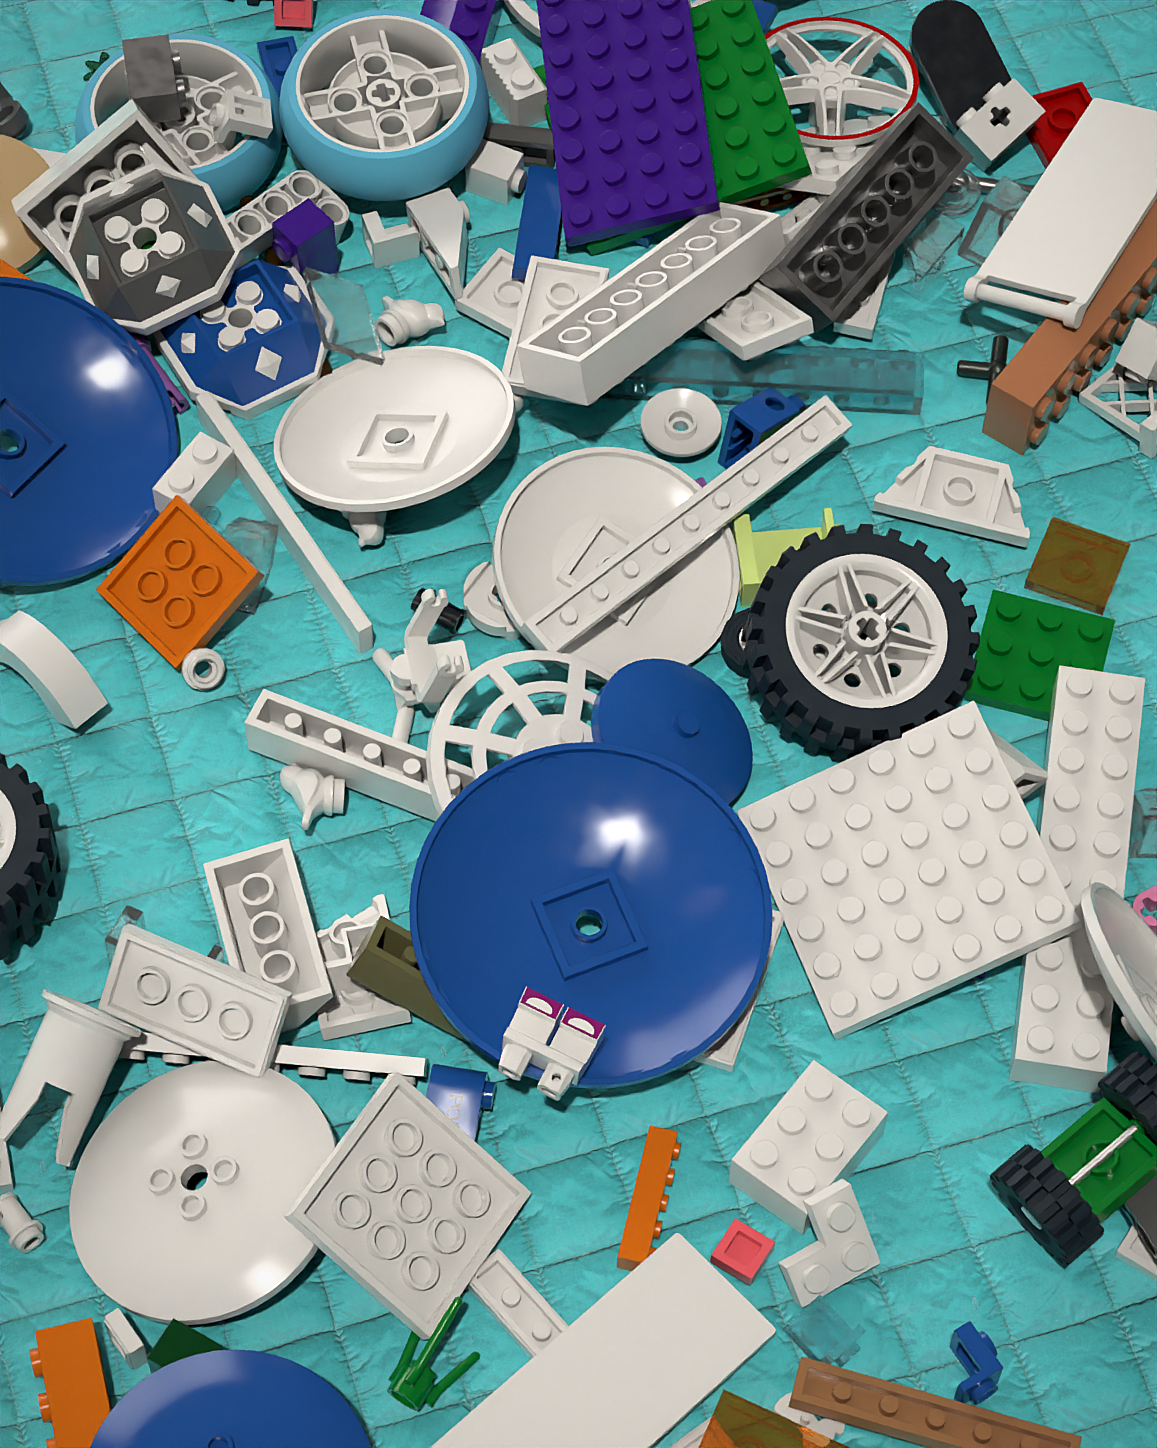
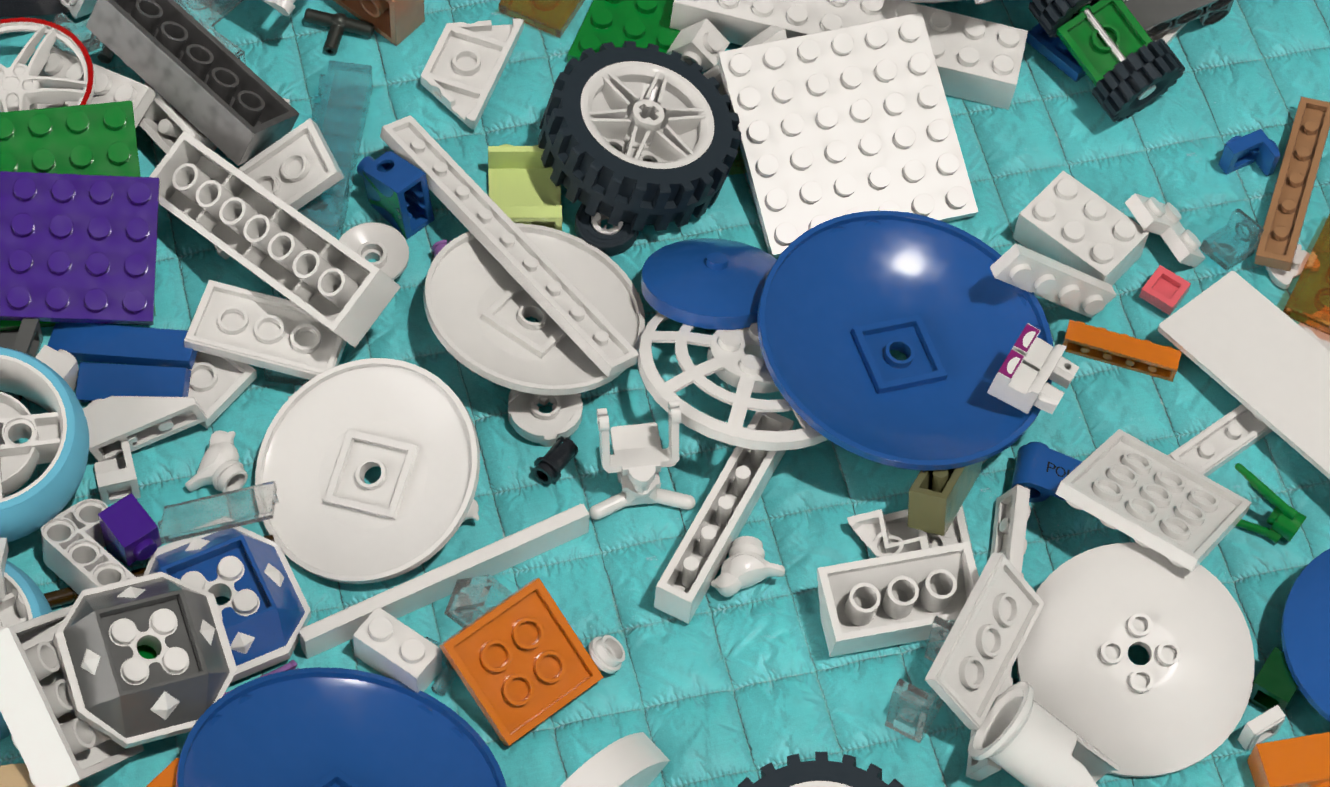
camera: 90 degrees left, 0 degrees up
none -> blue tile [75,362,191,403]
none -> white brick [666,18,730,72]
none -> white plate [990,243,1117,318]

